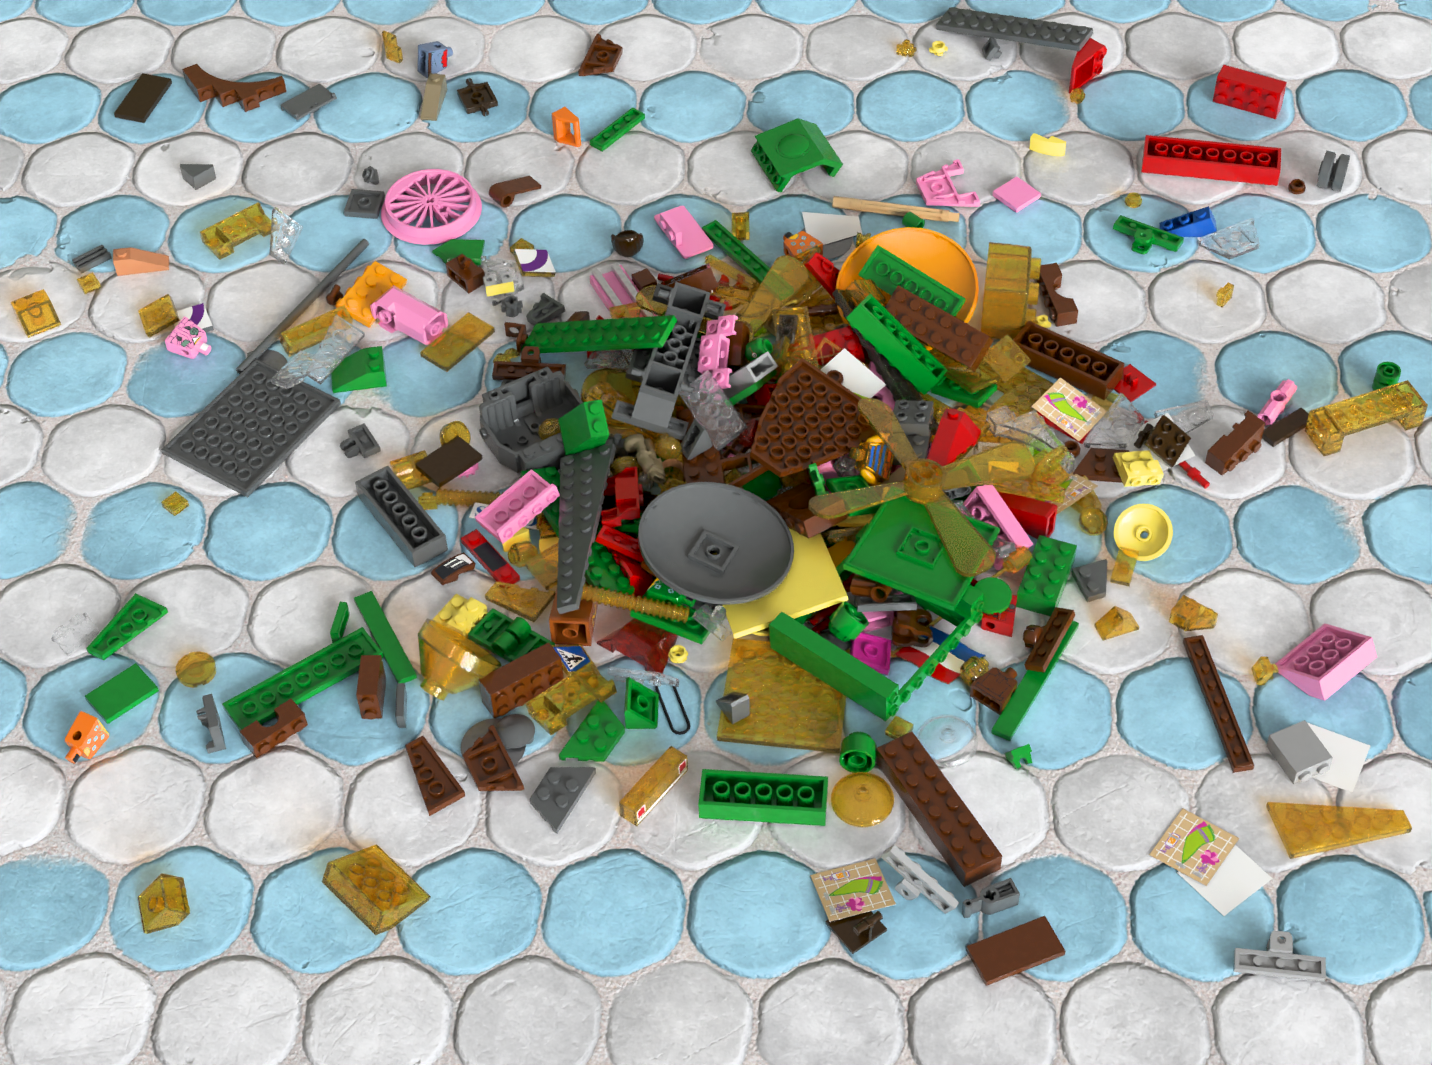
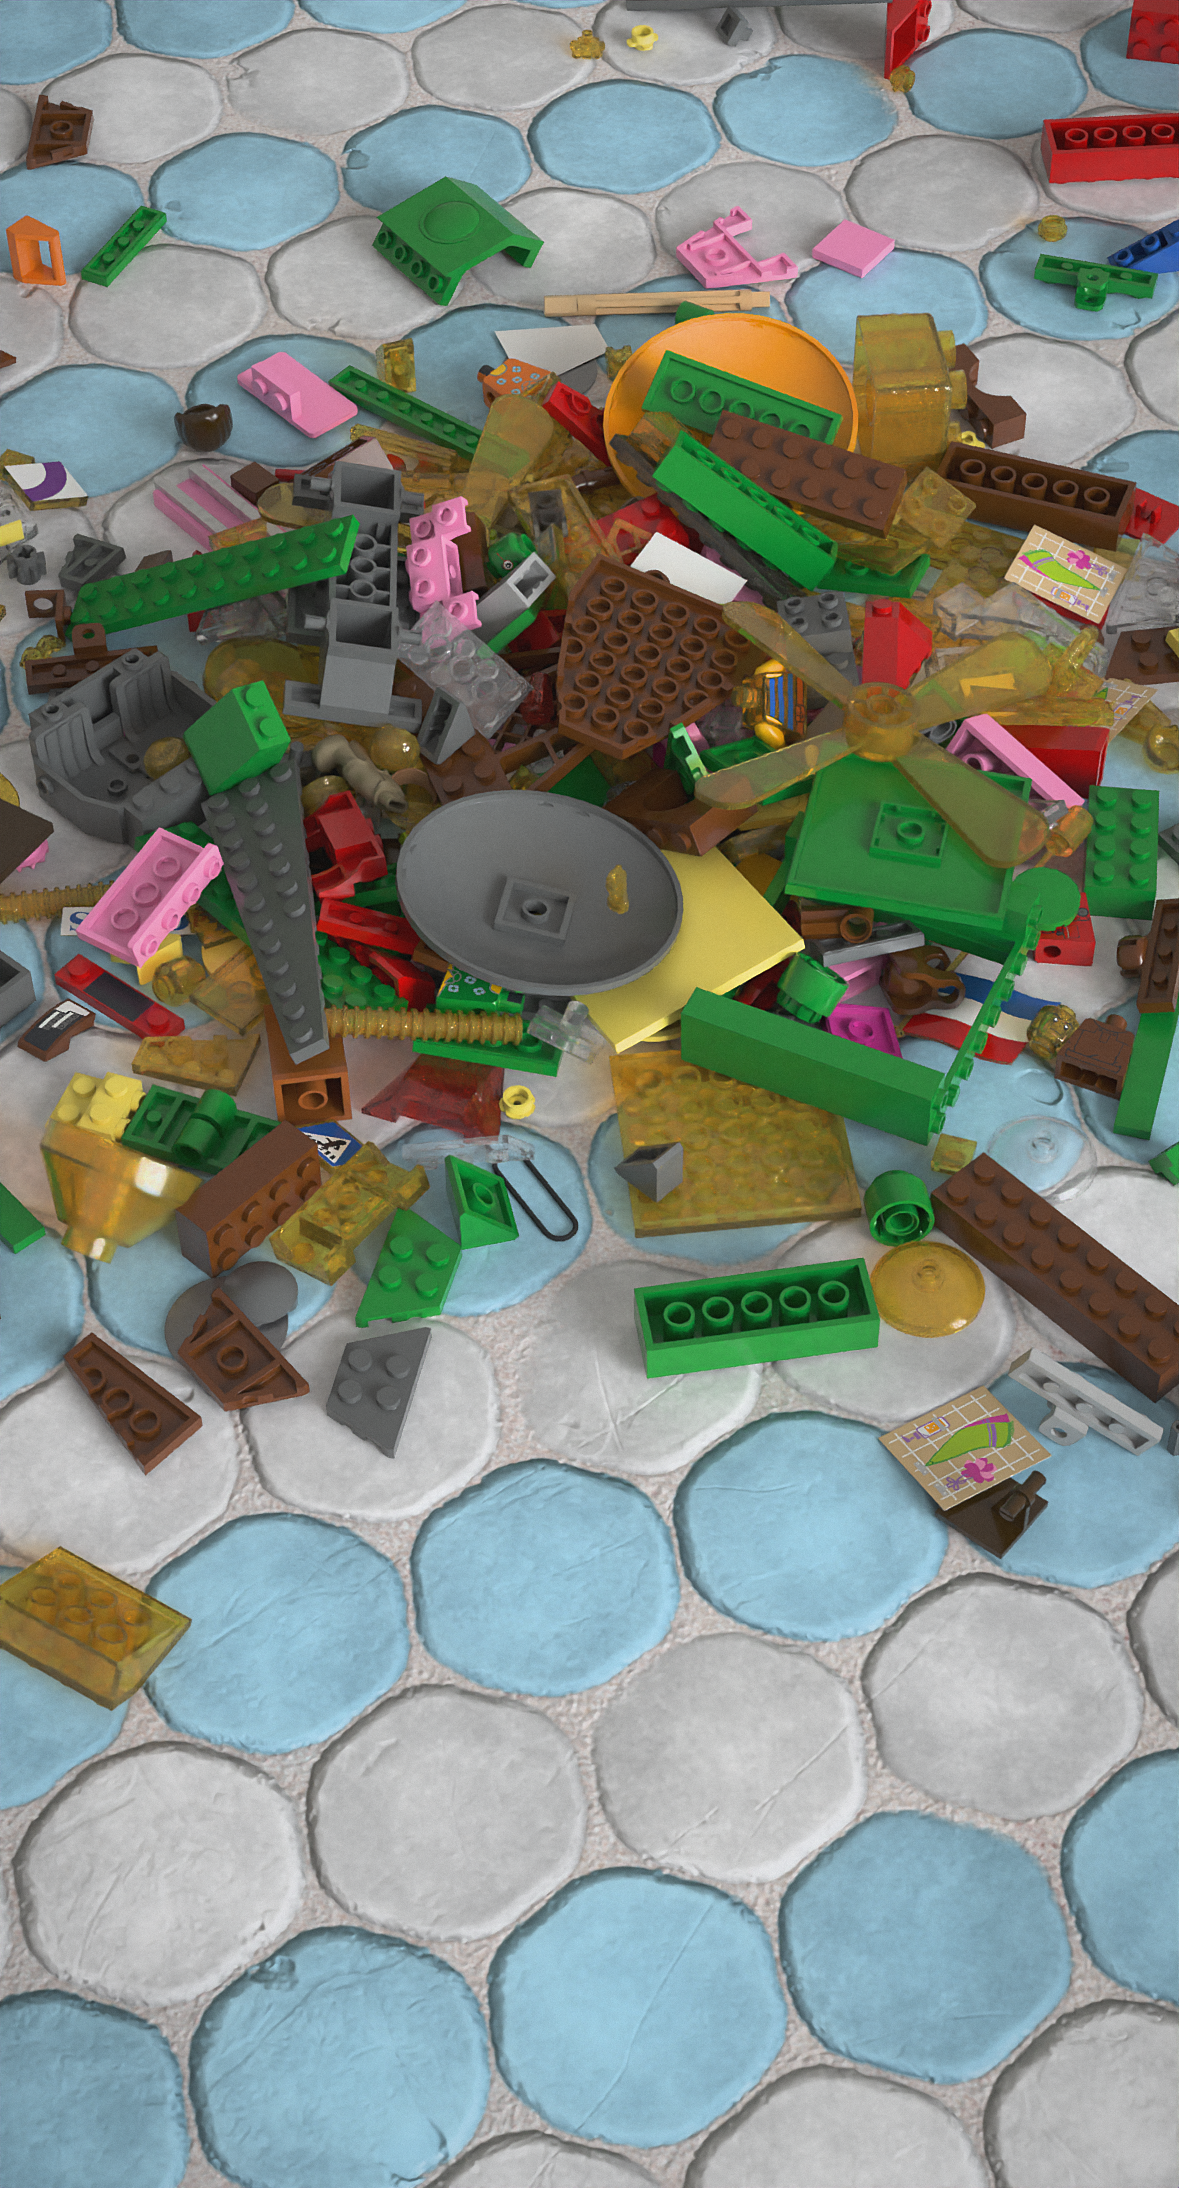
camera: 15 degrees left, 0 degrees up
dark grey tile [395,683,407,728] -> none
clear yellow brick [619,746,688,826] -> none
light yellow slope [1029,133,1066,156] -> none
none -> clear yellow piece [605,864,629,914]

